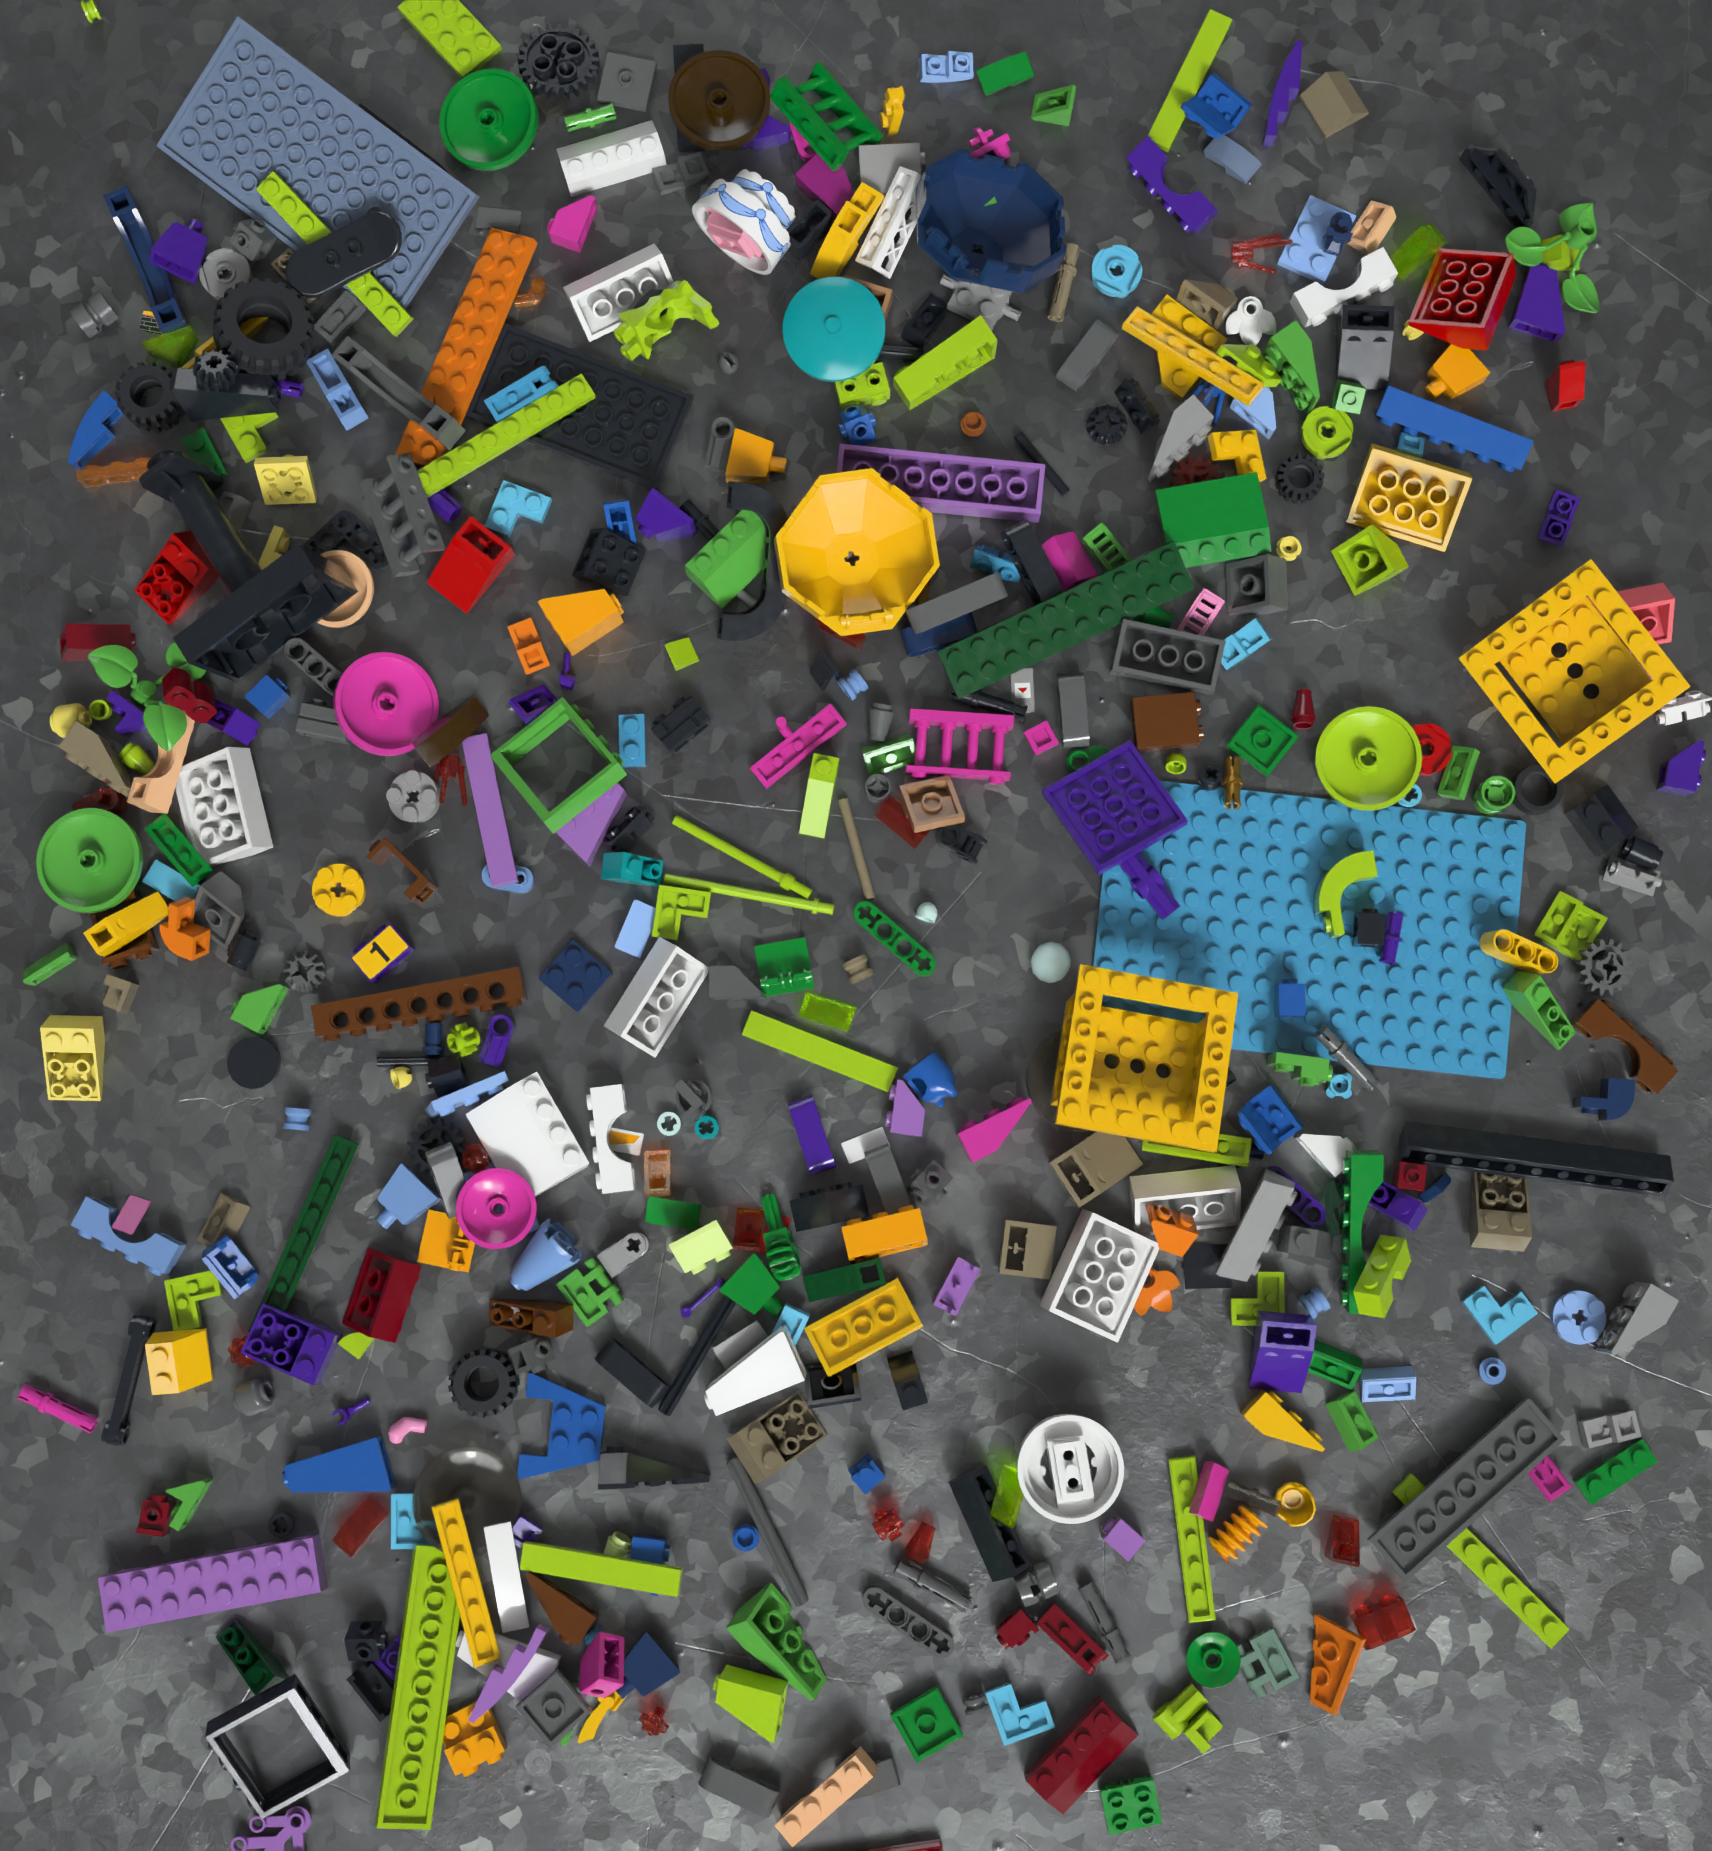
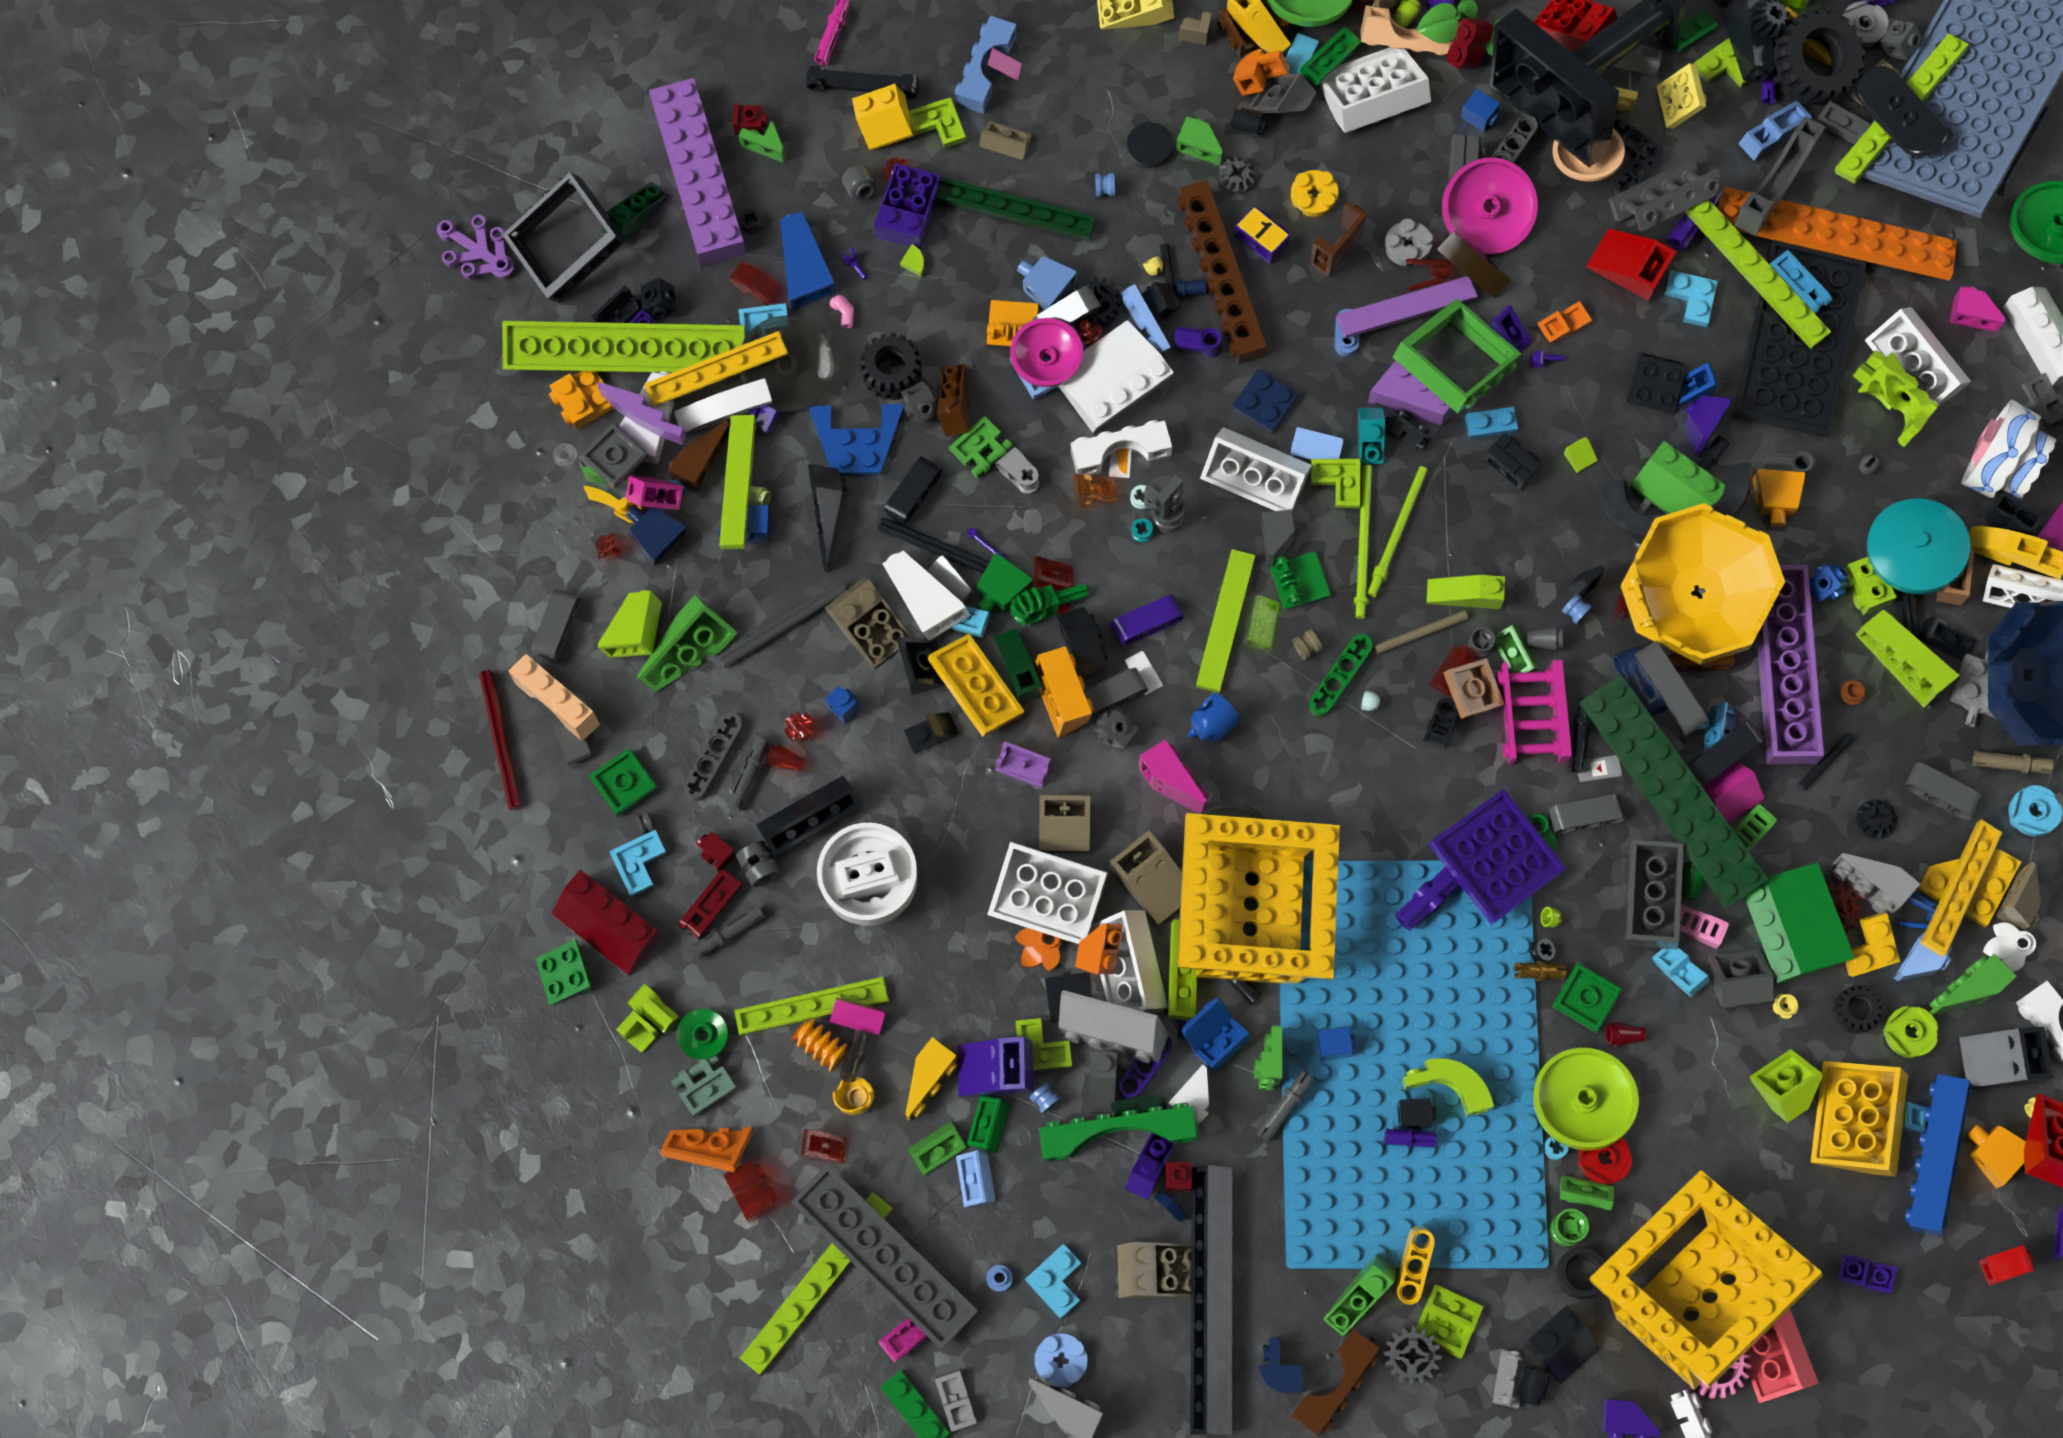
camera: 85 degrees right, 10 degrees down
hinge [202,1234,259,1300] -> none
dark purple slope [206,699,261,746] -> none
dark red slope [342,1247,422,1343] -> none
lime gear [447,1022,480,1057] -> none
medium blue cone [509,1219,583,1291] -> none
clear orange arm [514,278,547,309] -> none
light orange slope [538,589,624,656] -> none
green slope [645,1196,702,1231] -> none
yellowish green slope [669,1219,734,1275] -> none
blue plate [732,1523,759,1551] -> none
dark pink plate [750,704,847,790] -> none
medium lavender slope [885,1079,925,1137] -> none
clear neon green slope [990,1465,1024,1528] -> none
dark pink plate [1023,720,1059,756] -> none
light aqua hair [1030,941,1071,983] -> none
medium lavender brick [1101,1516,1146,1561] -> none
black hinge [1114,378,1160,434] -> none
reddish brown brick [1130,692,1204,753] -> none
lime wing [1216,344,1282,387] -> none
medium azure plate [1325,1072,1352,1099] -> none
brick [1330,379,1366,414] -> none
lime arch [1353,1234,1411,1318] -> none

